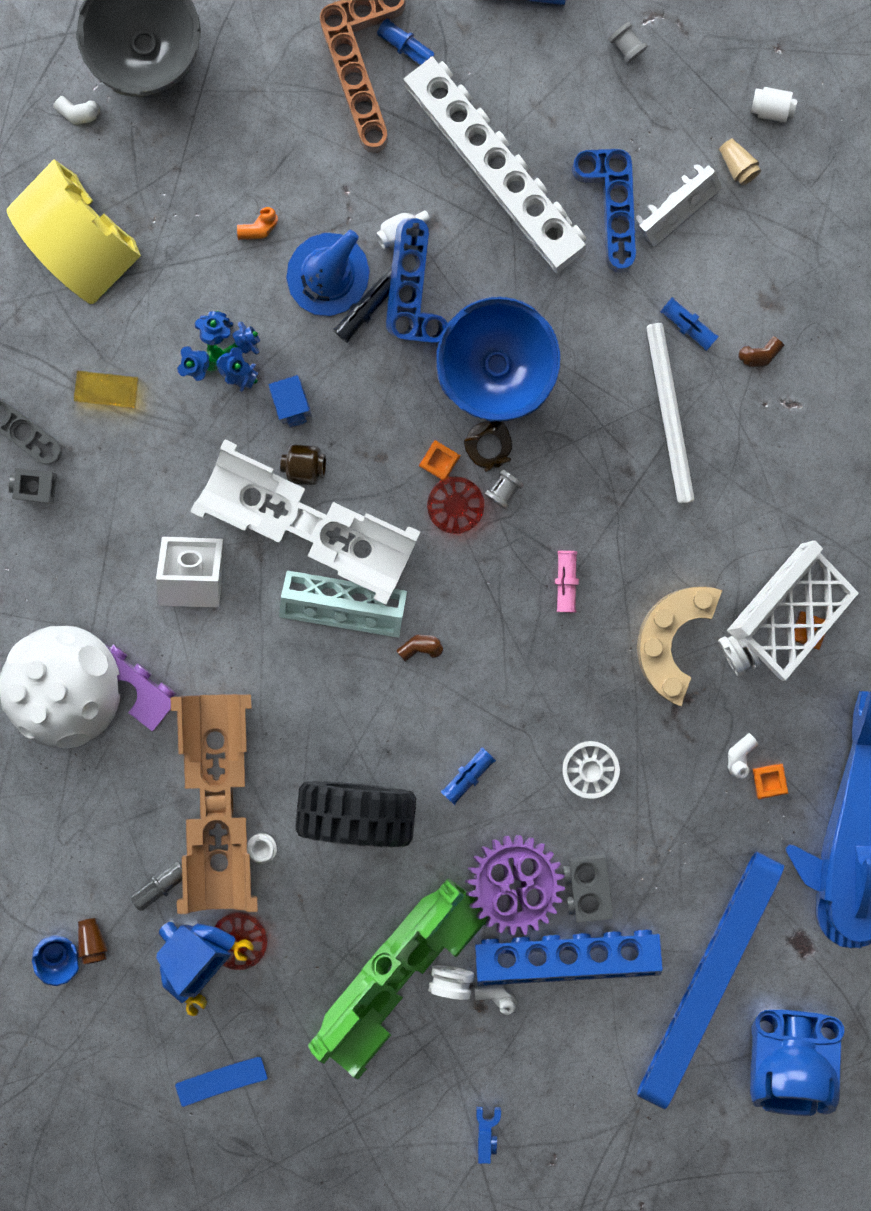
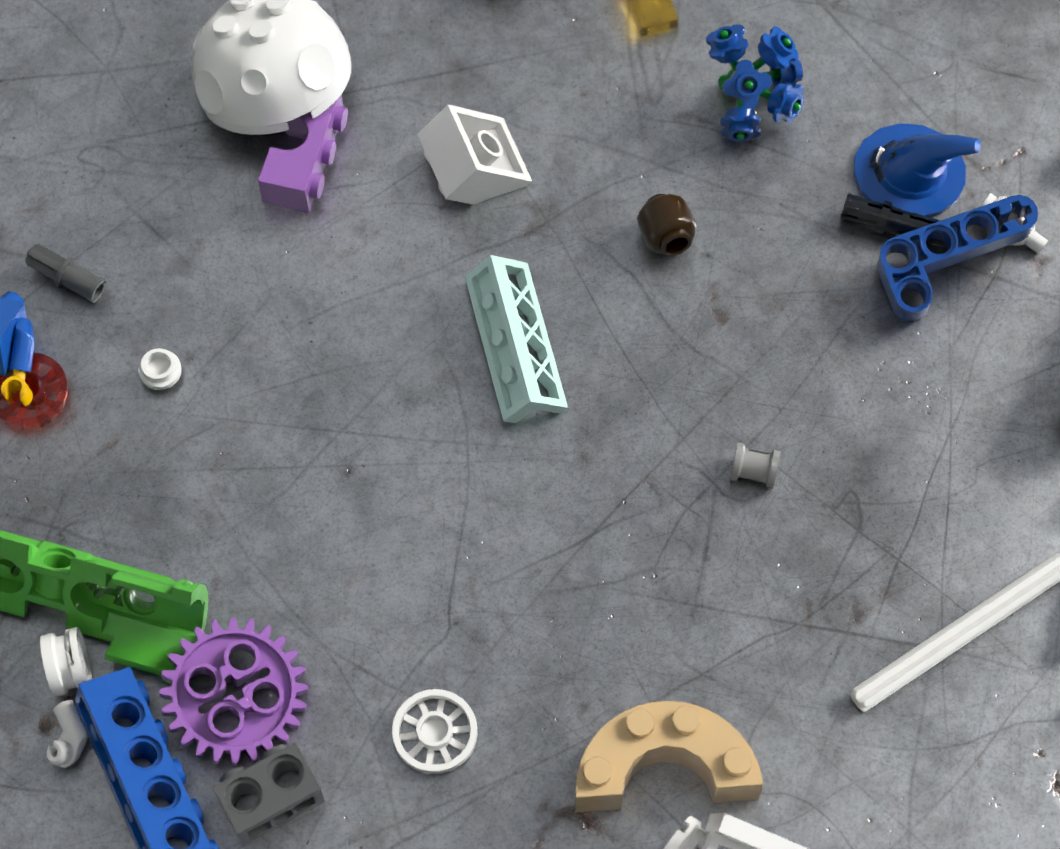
camera: 75 degrees right, 25 degrees down
medium nougat piece [171,694,258,914] -> none
white piece [190,439,420,604] -> none
orange arm [237,207,278,240] -> none
blue brick [268,375,312,428] -> none
black tyre [295,781,417,847] -> none
reddish brown arm [396,634,443,662] -> none
orange tile [419,440,461,482] -> none
clear red wheel [427,476,484,534] -> none
blue rock [437,297,560,421] -> none
blue pin [440,747,496,805] -> none
dark brown piece [464,421,512,472] -> none
bright pink pin [555,551,579,613] -> none

